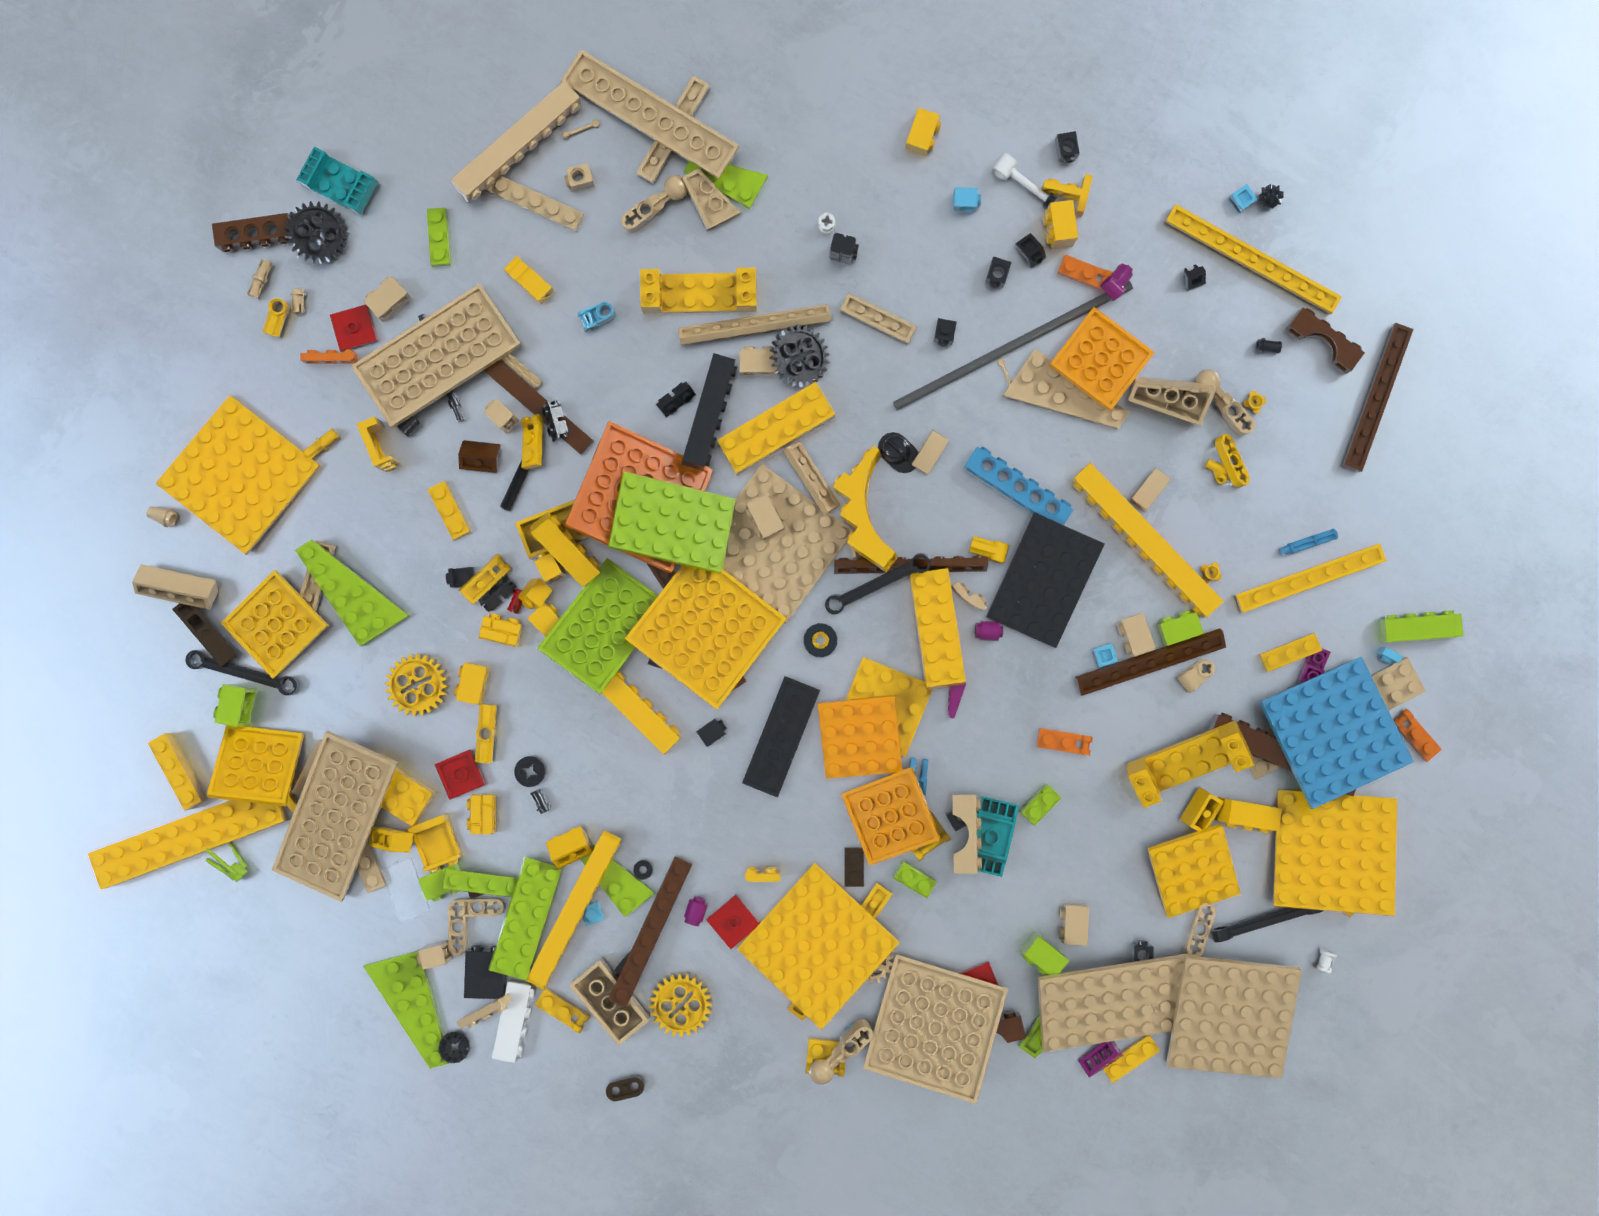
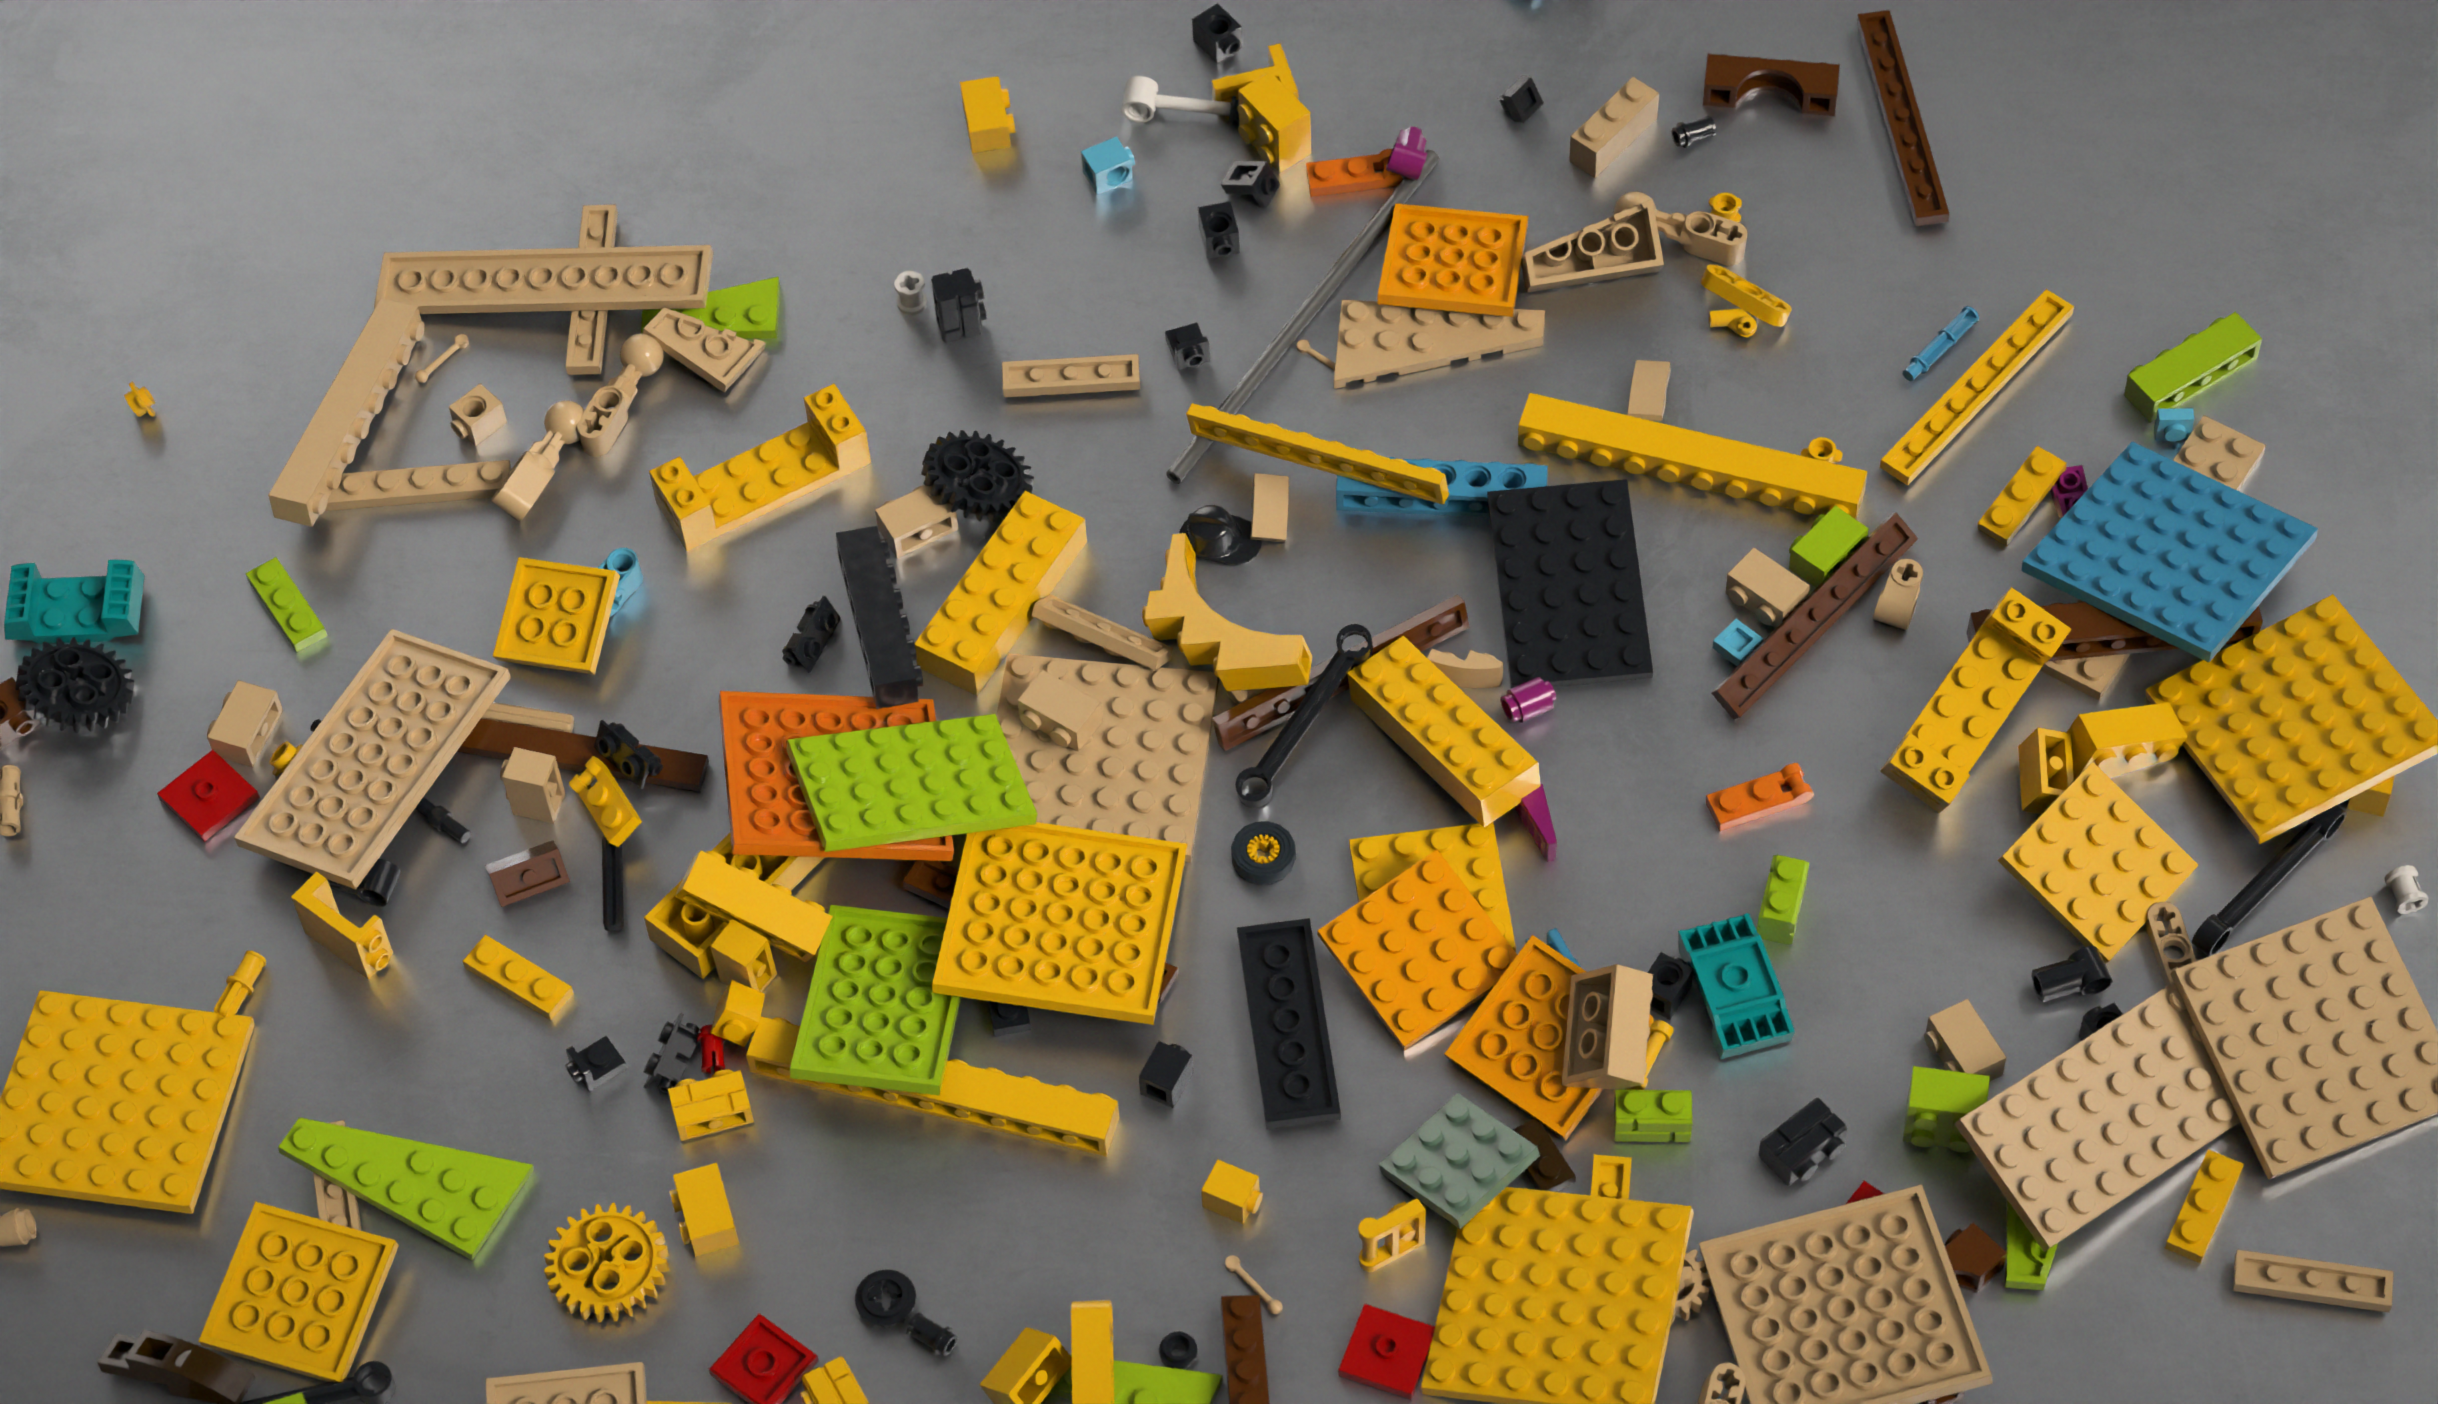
camera: 25 degrees left, 30 degrees down
tan brick [132,564,218,610] -> none
yellow piece [262,298,290,338] -> none
tan pin [290,289,306,313] -> none
orange plate [300,349,359,364] -> none
yellow plate [458,553,511,605] -> none
yellow piece [475,704,497,763] -> none
yellow piece [504,255,554,304] -> none
tan plate [678,304,831,345] -> none
magenta brick [684,896,708,926] -> none
tan arch [952,794,982,874] -> none
yellow piece [969,536,1010,564] -> none
magenta slope [1079,1041,1123,1077] -> none
yellow plate [1165,204,1342,314] -> none
orange plate [1393,709,1442,762] -> none
none -> yellow plate [124,382,155,417]
none -> yellow plate [269,741,303,776]
none -> tan beam [491,400,584,522]
none -> yellow plate [493,557,620,675]
none -> yellow plate [1186,403,1449,505]
none -> yellow brick [1201,1159,1263,1224]
none -> tan hinge [1225,1255,1283,1314]
none -> sand green plate [1378,1093,1540,1229]
none -> tan slope [1562,964,1653,1089]
none -> tan brick [1569,77,1659,178]
none -> black brick [1758,1097,1848,1186]
none -> black piece [2031,946,2113,1002]
none -> tan plate [2233,1250,2394,1313]

